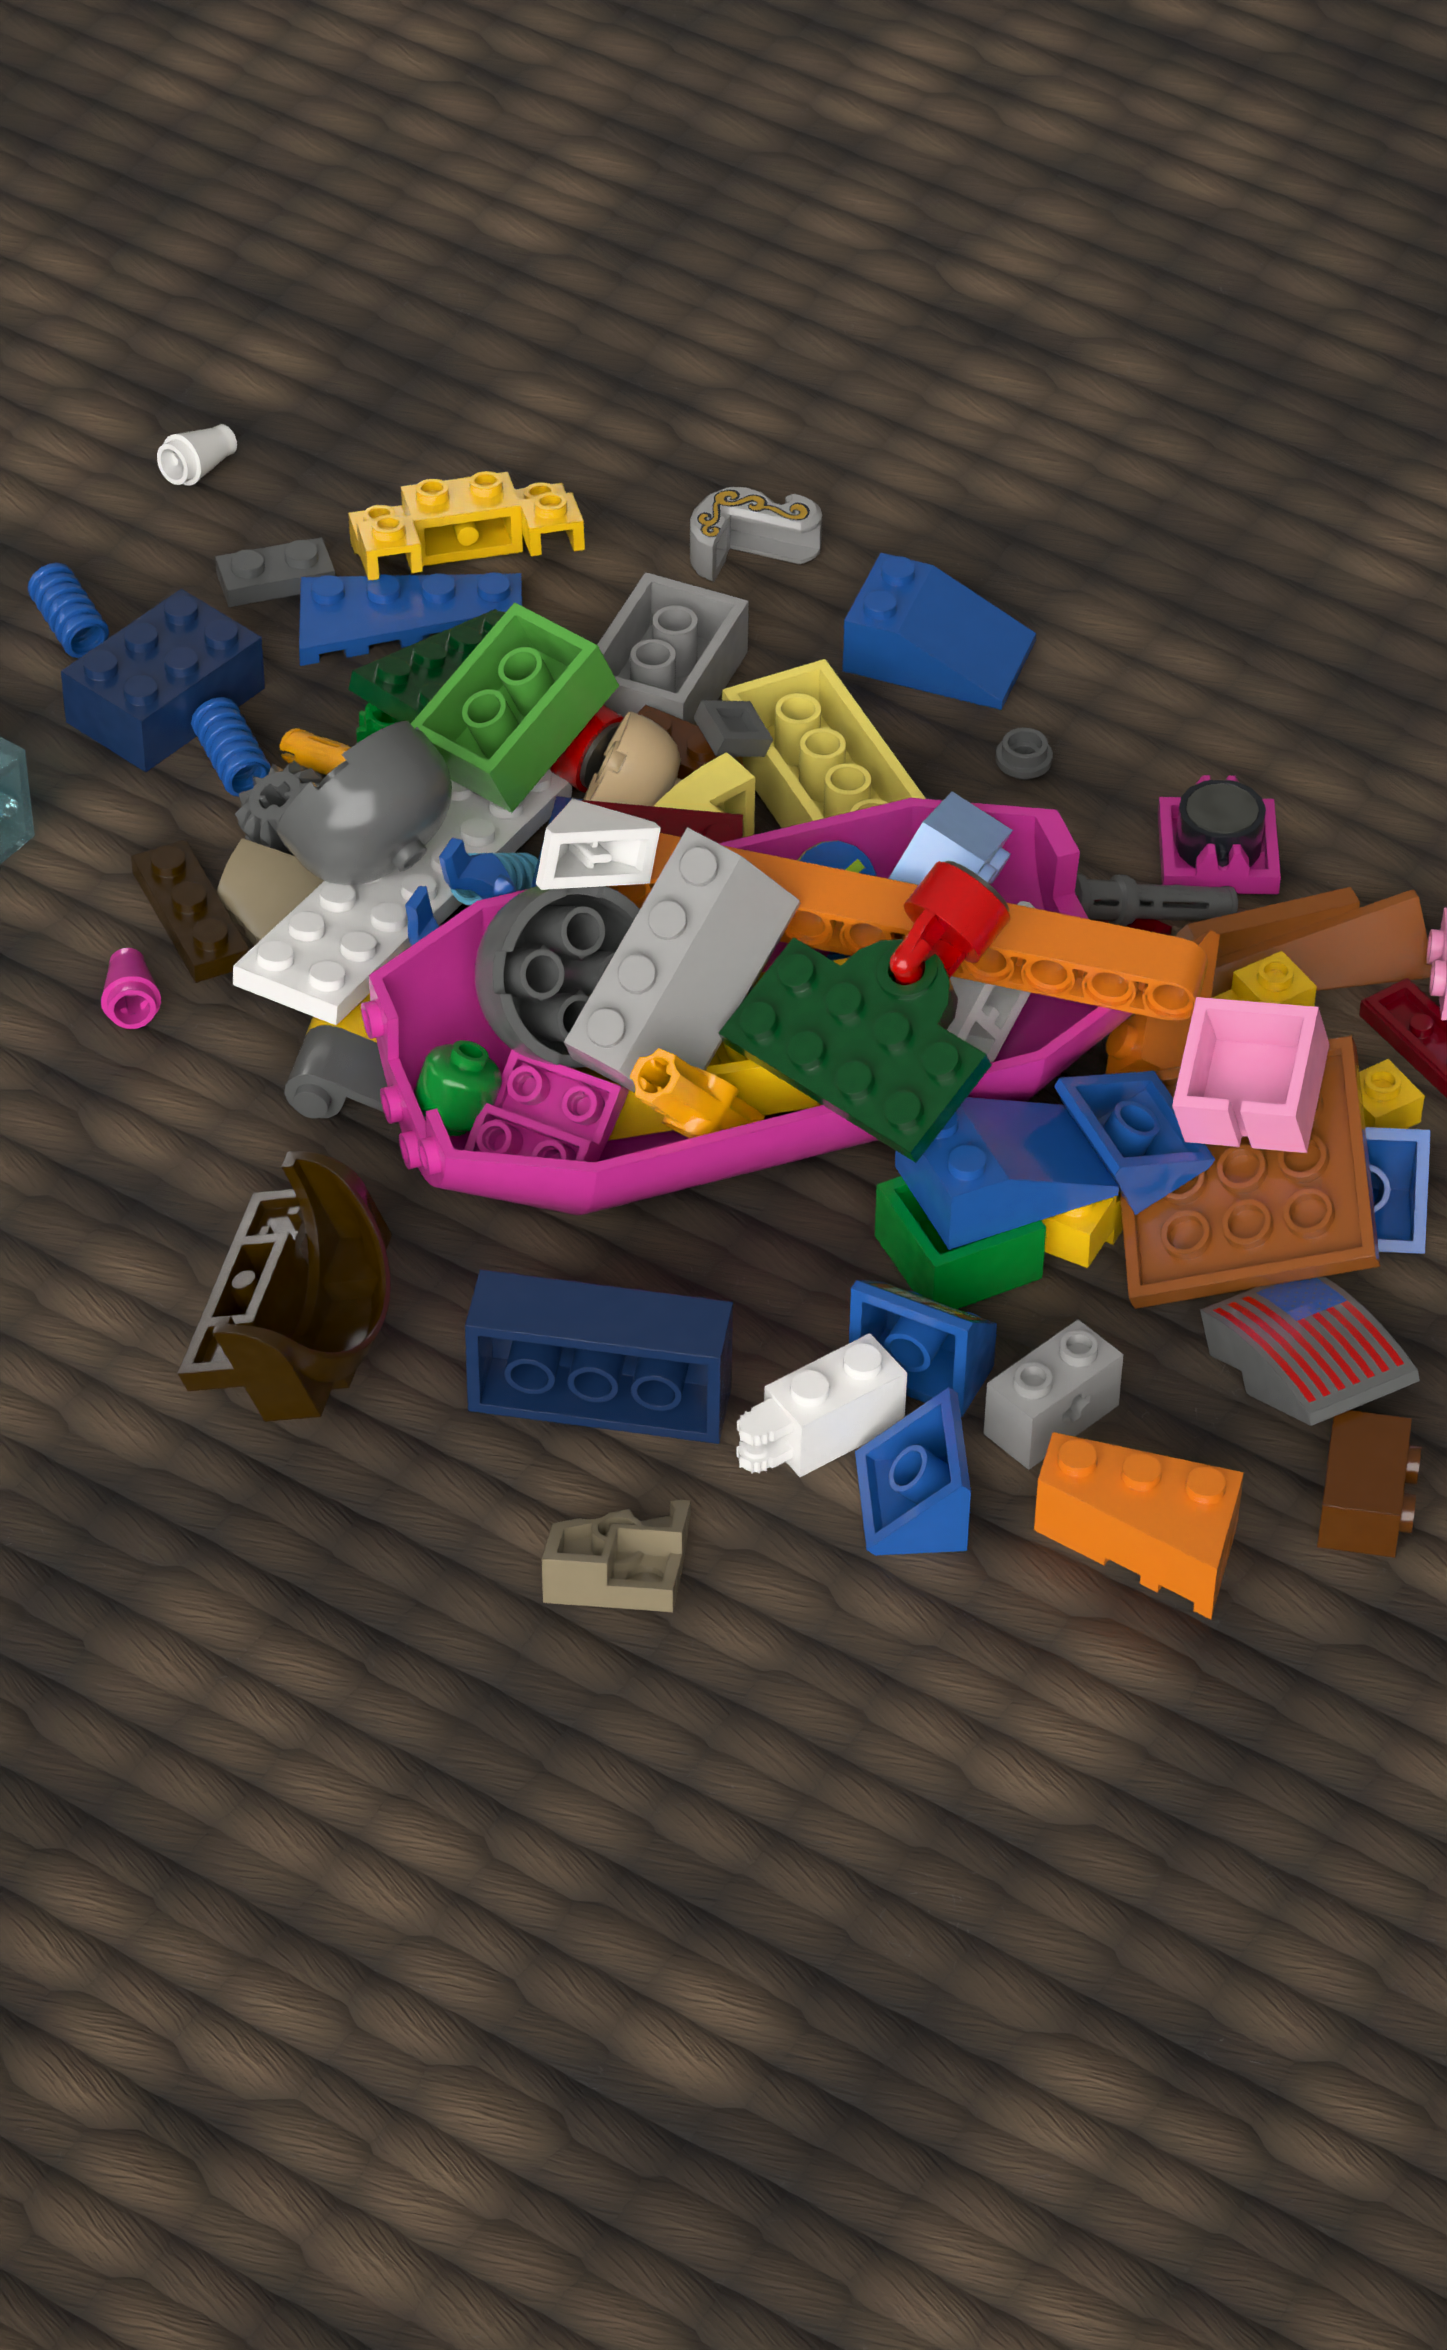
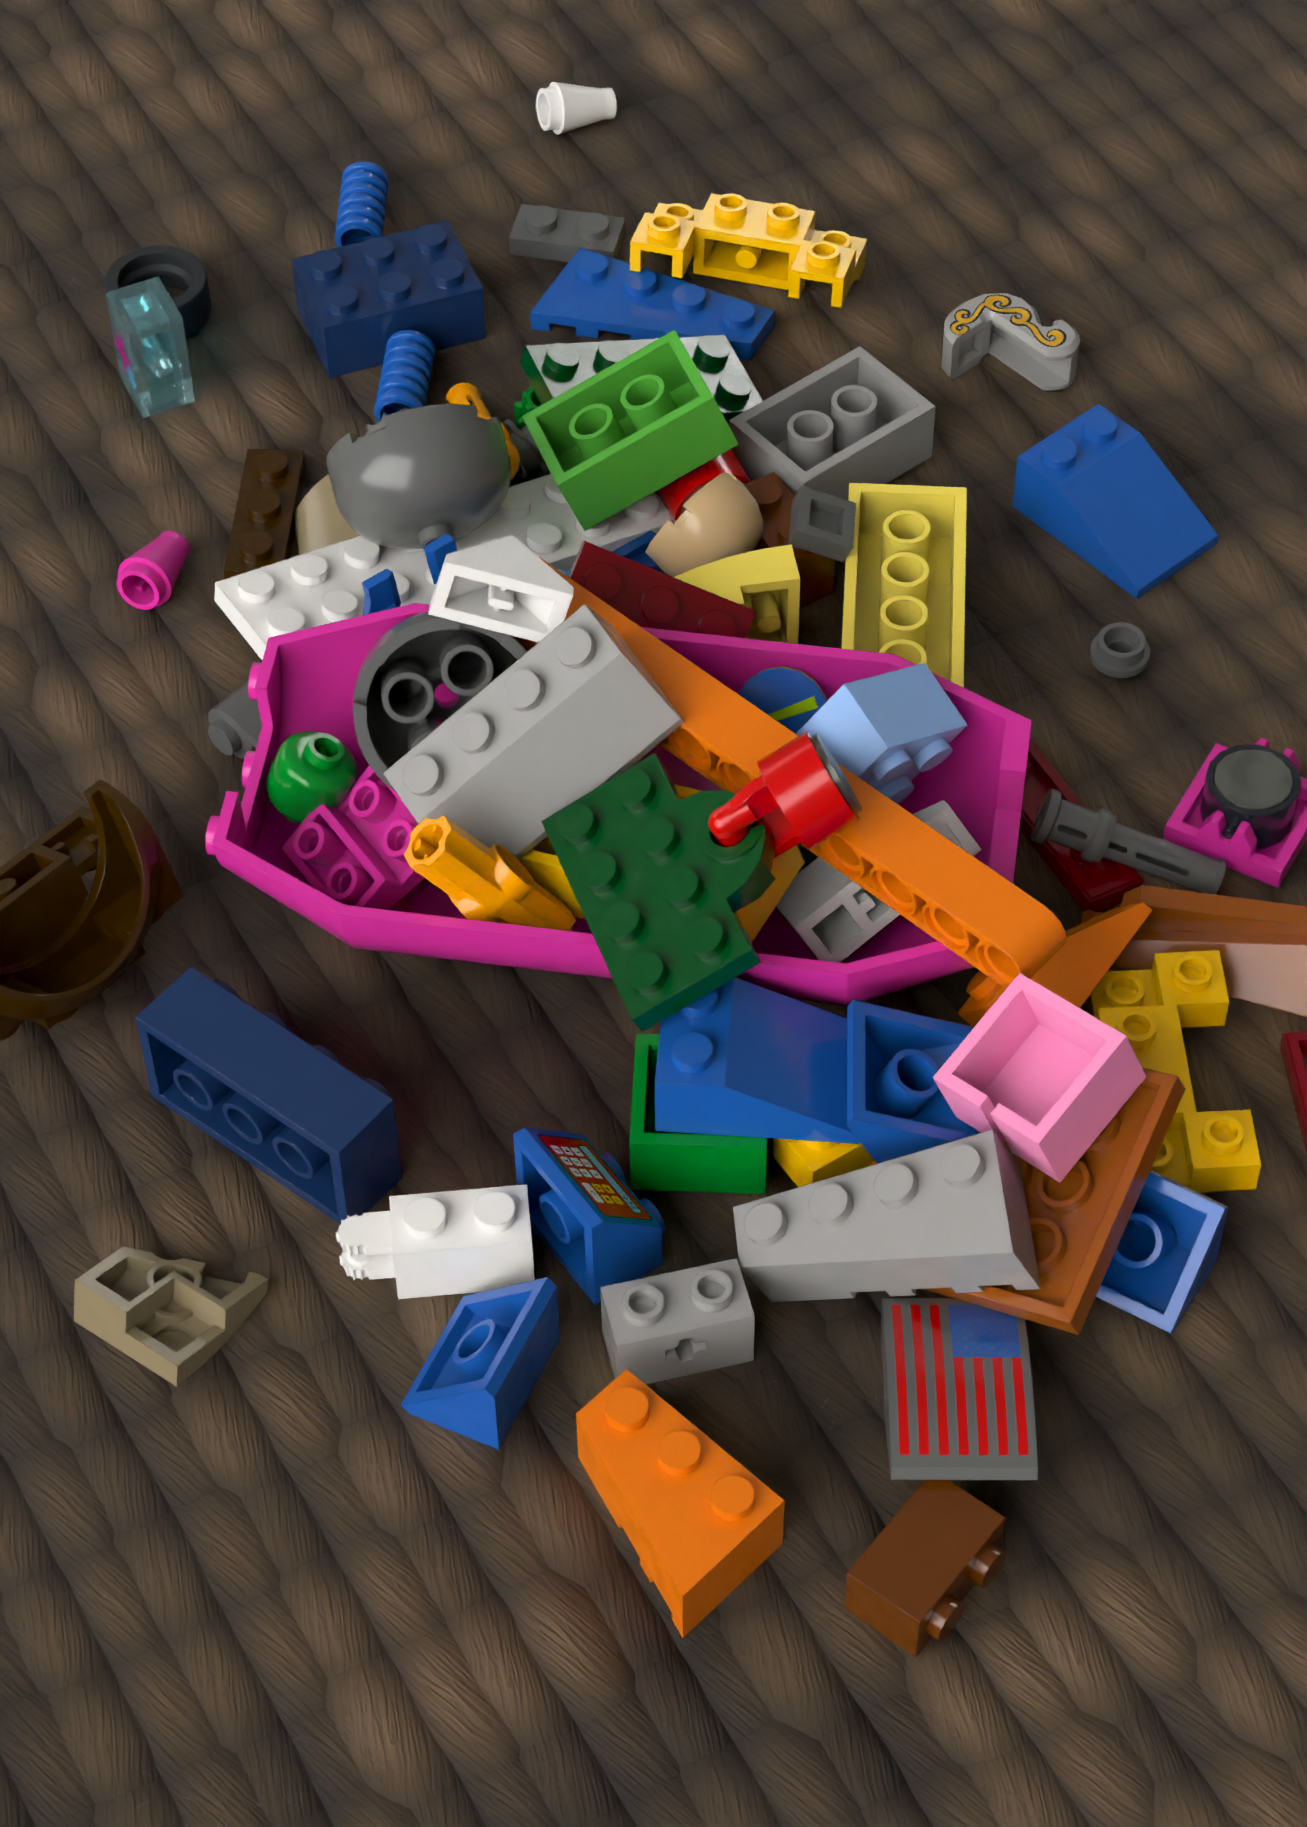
camera: 30 degrees right, 5 degrees up
none -> light grey wedge [733,1130,1041,1302]

